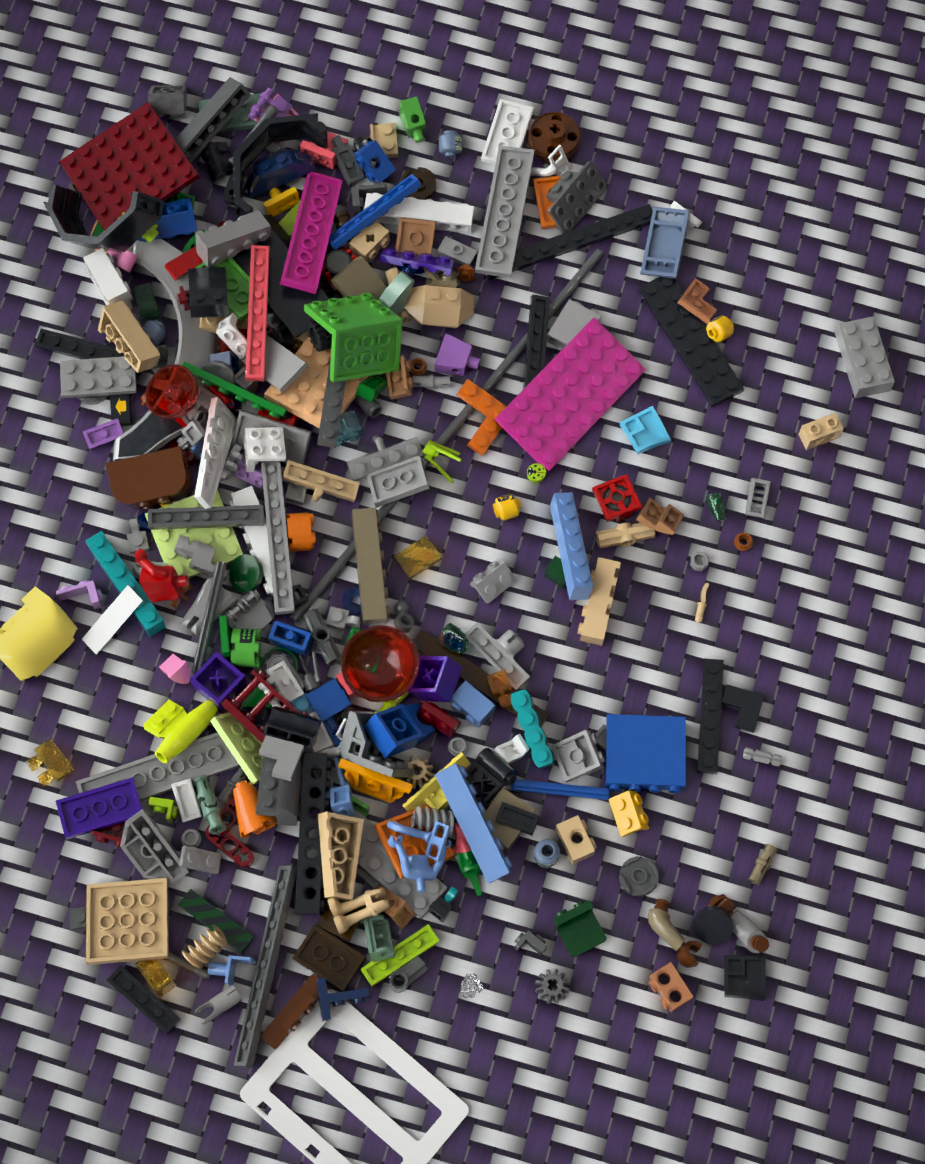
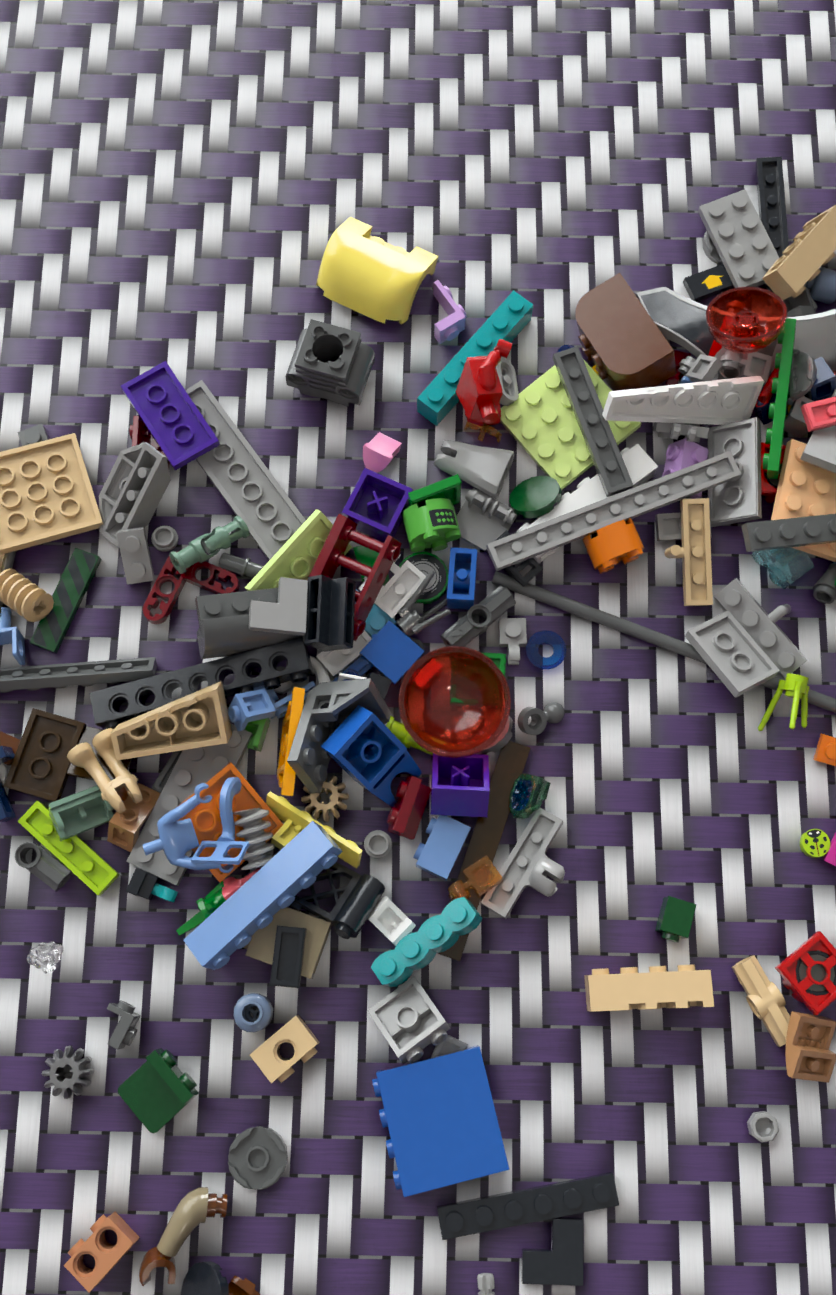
camera: 75 degrees right, 5 degrees up
clear yellow plate [26,738,74,787] -> none
white sticker [82,585,143,654] -> none
medium lavender plate [83,418,124,450] -> none
light grey plate [127,518,150,554] -> none
neon yellow plate [143,700,218,763] -> none
lime bracket [148,797,178,823] -> none
white tile [171,778,202,822] -> none
light grey plate [174,535,229,581] -> none
dark grey axle [191,561,227,674] -> none
orange cone [233,780,277,838] -> none
white bracket [243,427,286,472] -> none
dark tan brick [352,508,390,625] -> none
clear yellow plate [395,536,442,579] -> none
light grey bracket [470,561,517,603] -> none
yellow head [493,494,522,521] -> none
blue axle [511,779,610,800] -> none
medium blue brick [550,493,593,600] -> none
yellow bracket [609,791,649,837] -> none
tan piece [695,583,709,623] -> none
dark orange plate [734,533,753,551] -> none
none -> dark grey piece [285,319,375,406]

